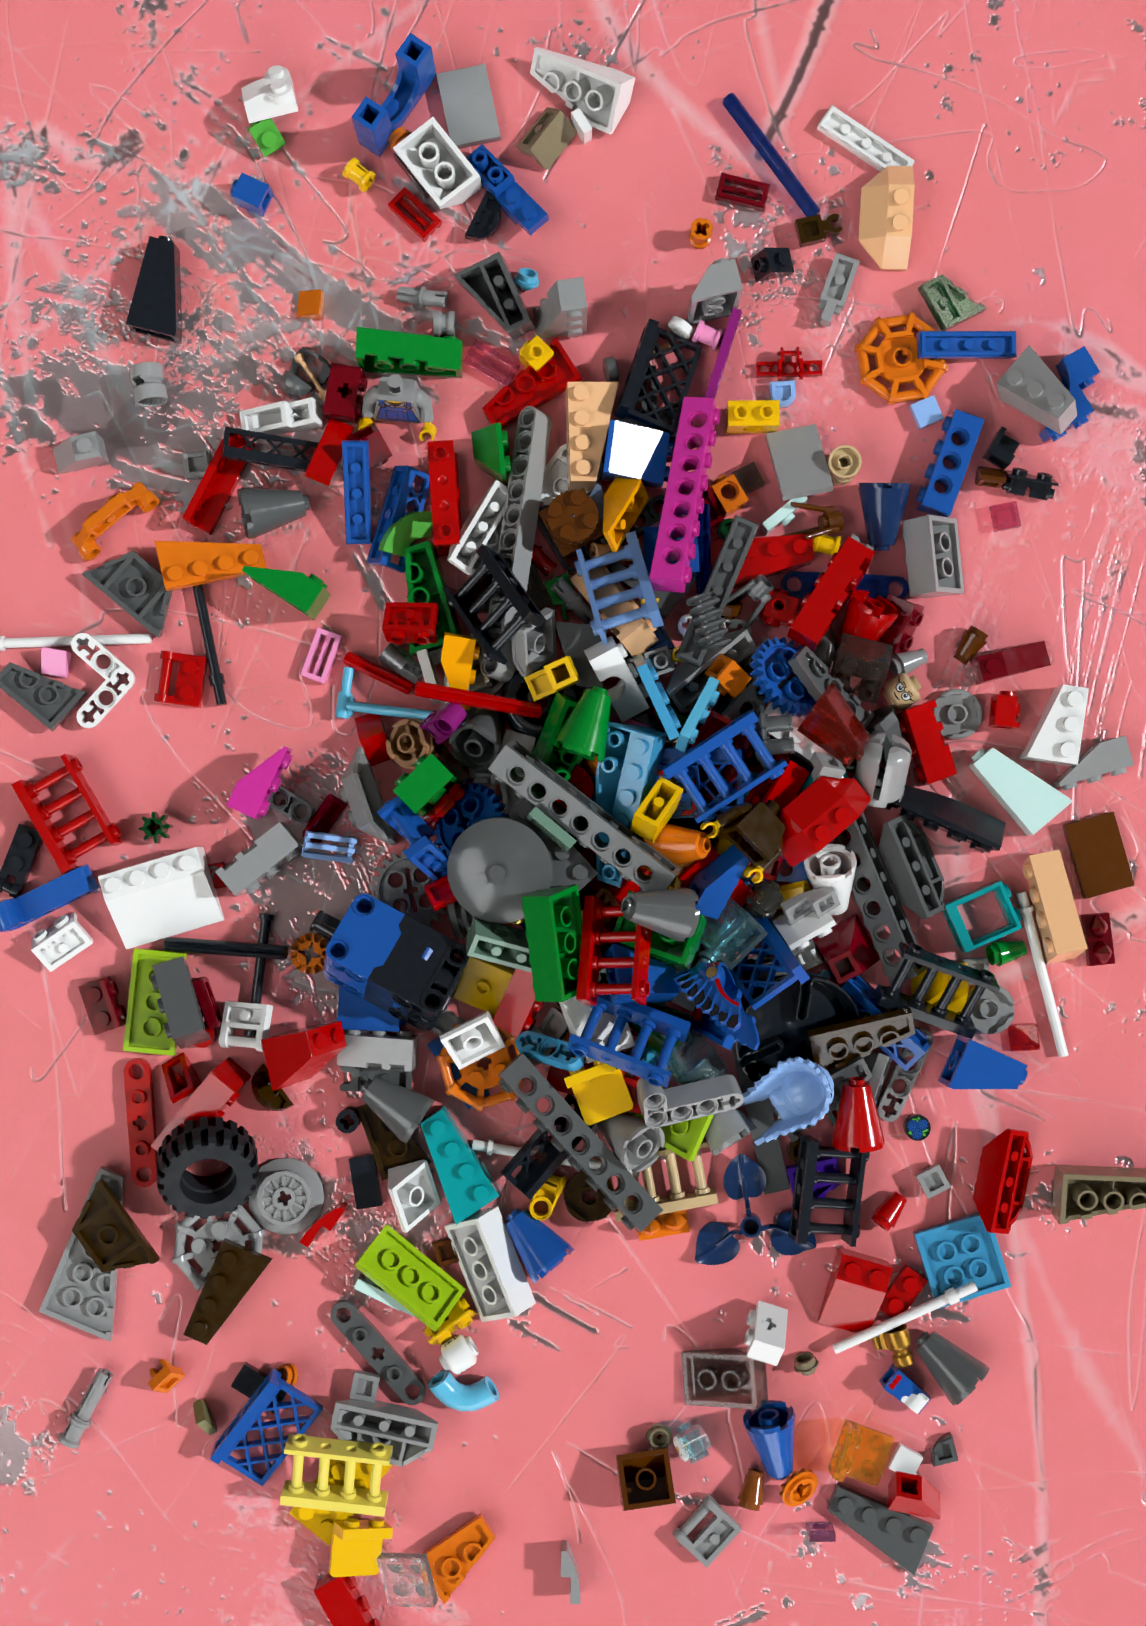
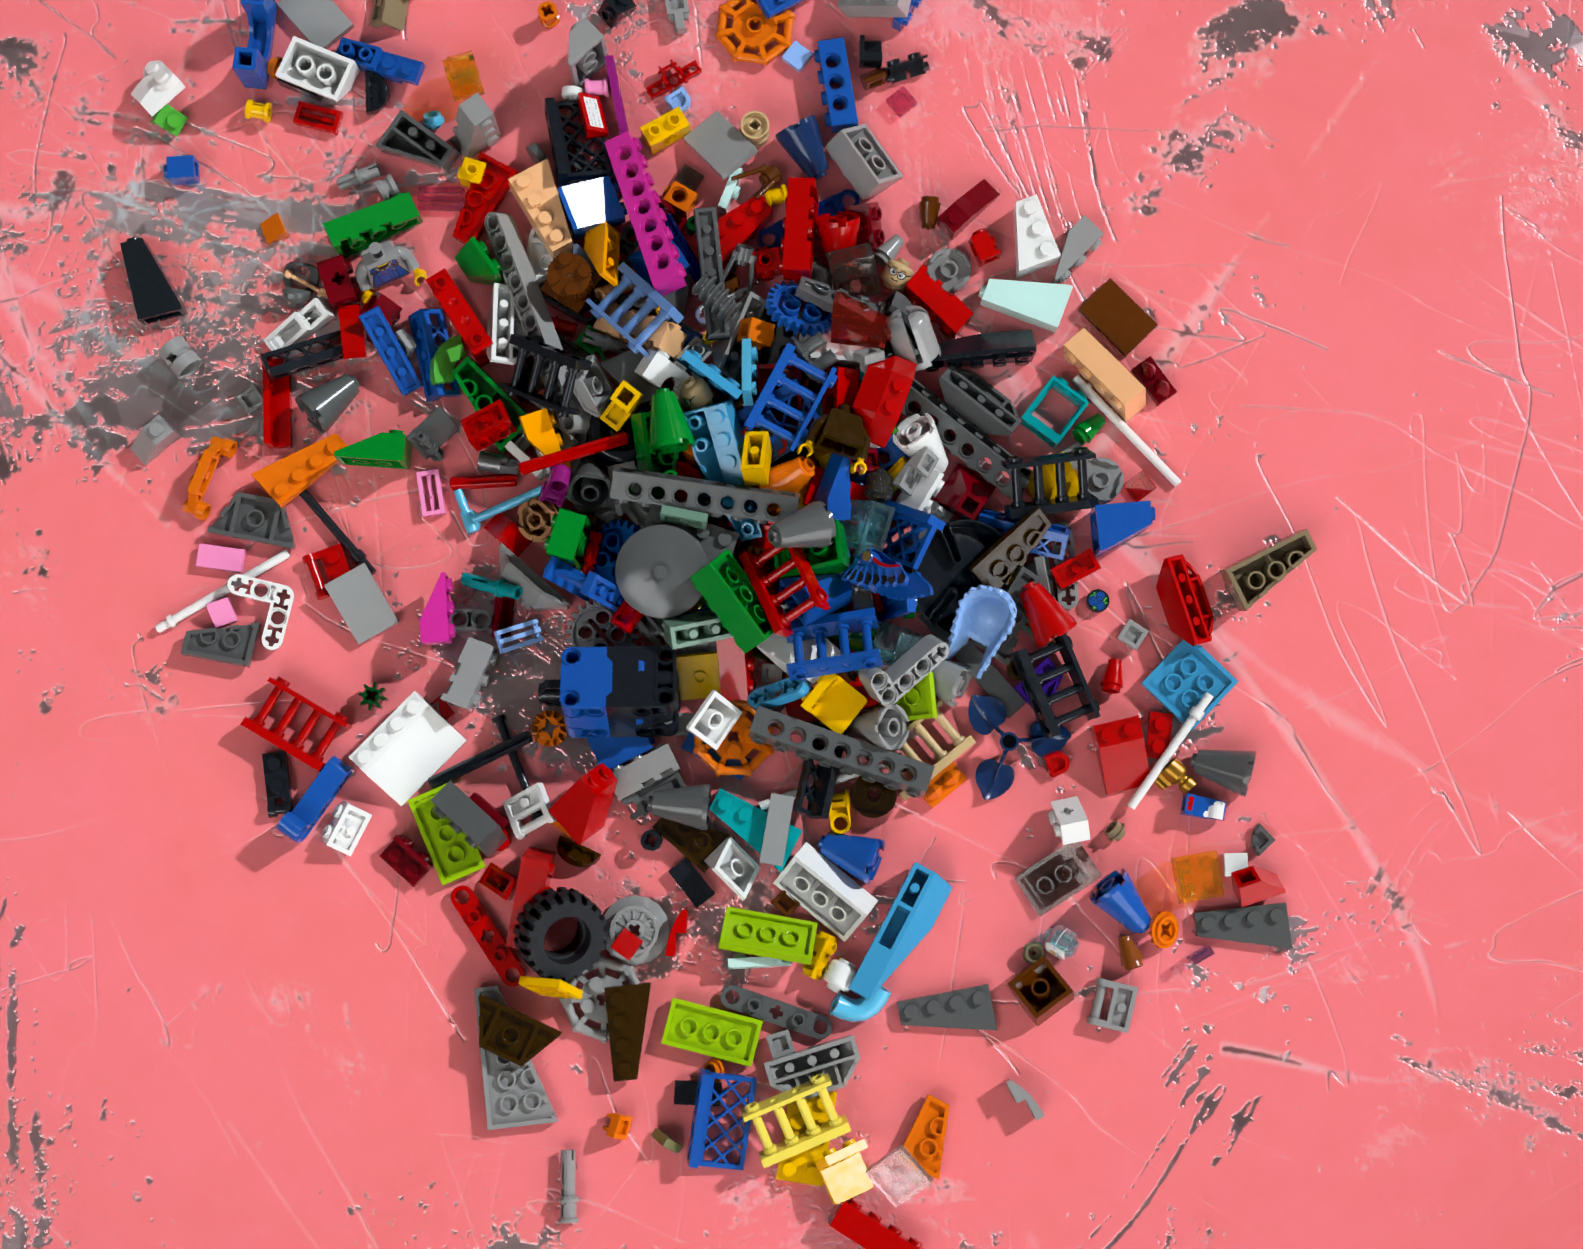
camera: 35 degrees left, 5 degrees down
none -> bright pink tile [196,543,246,573]
none -> light grey tile [324,563,399,645]
none -> light grey plate [395,328,417,358]
none -> dark grey hinge [406,406,459,461]
none -> clear yellow brick [442,50,485,102]
none -> teal pin [460,572,523,600]
none -> yellow tile [518,976,583,1000]
none -> slope [577,93,609,138]
none -> red slope [610,928,643,961]
none -> lime plate [661,997,763,1067]
none -> tan head [680,376,714,410]
none -> light grey tile [760,793,794,866]
none -> dark azure wedge [848,862,953,1000]
none -> dark grey wing [897,984,997,1030]
none -> red tile [1042,751,1070,778]
none -> red plate [1049,548,1101,590]

